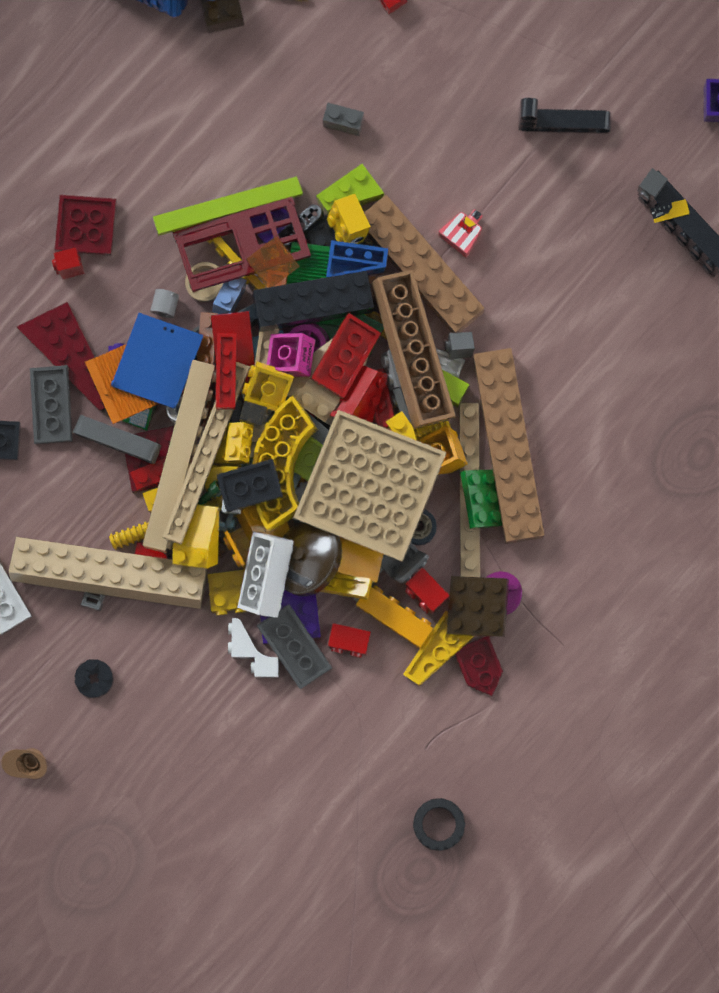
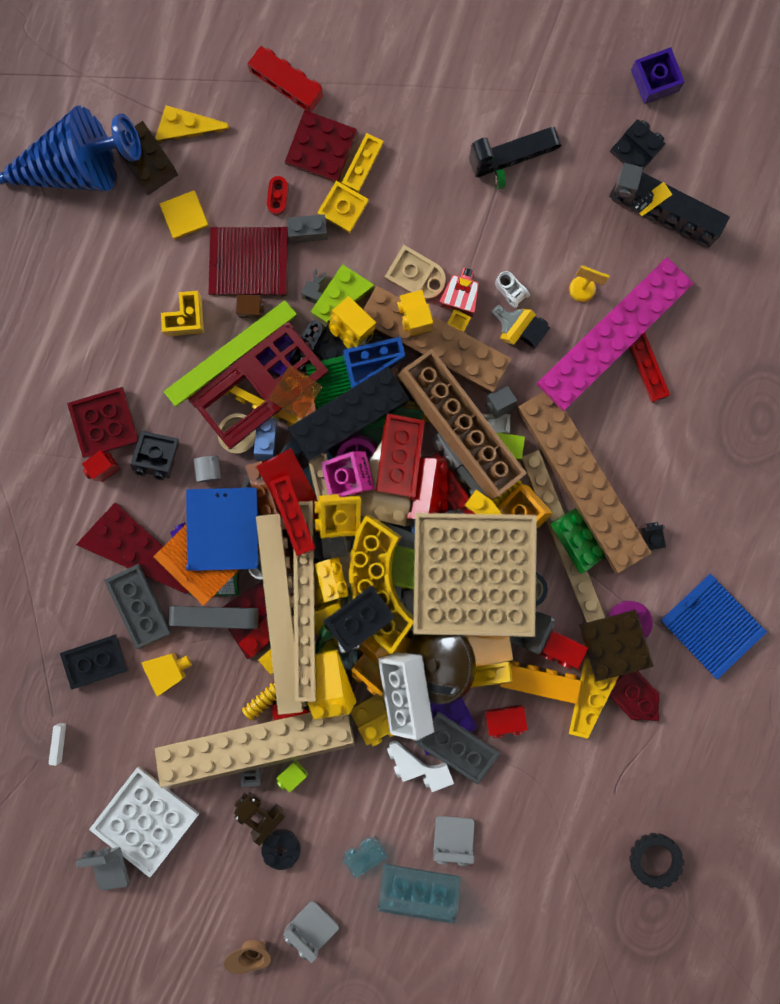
camera: 25 degrees left, 5 degrees up
none -> black plate [131,431,179,480]
none -> yellow torso [141,653,192,696]
none -> yellow tile [160,190,209,240]
none -> yellow brick [161,291,204,336]
none -> dark red door [208,227,288,296]
none -> dark brown tile [234,792,286,846]
none -> reddish brown brick [236,294,265,319]
none -> red plate [267,176,288,215]
none -> lime brick [276,760,308,793]
none -> light grey bracket [283,901,339,963]
none -> dark red plate [285,110,357,182]
none -> dark grey piece [301,269,327,303]
none -> yellow plate [317,181,369,233]
none -> yellow plate [342,133,384,193]
none -> clear light blue bracket [342,836,388,879]
none -> clear light blue slope [377,864,460,924]
none -> tan tile [385,245,446,300]
none -> yellow brick [397,289,433,337]
none -> light grey bracket [433,816,474,866]
none -> yellow plate [447,309,471,332]
none -> piece [492,305,536,345]
none -> green tile [494,169,506,190]
none -> white piece [495,271,530,309]
none -> black brick [519,317,550,349]
none -> dark pink plate [536,257,694,411]
none -> yellow piece [569,265,610,303]
none -> black plate [609,119,666,171]
none -> red tile [629,332,670,403]
none -> black bracket [641,522,666,550]
none -> blue door [660,573,767,679]

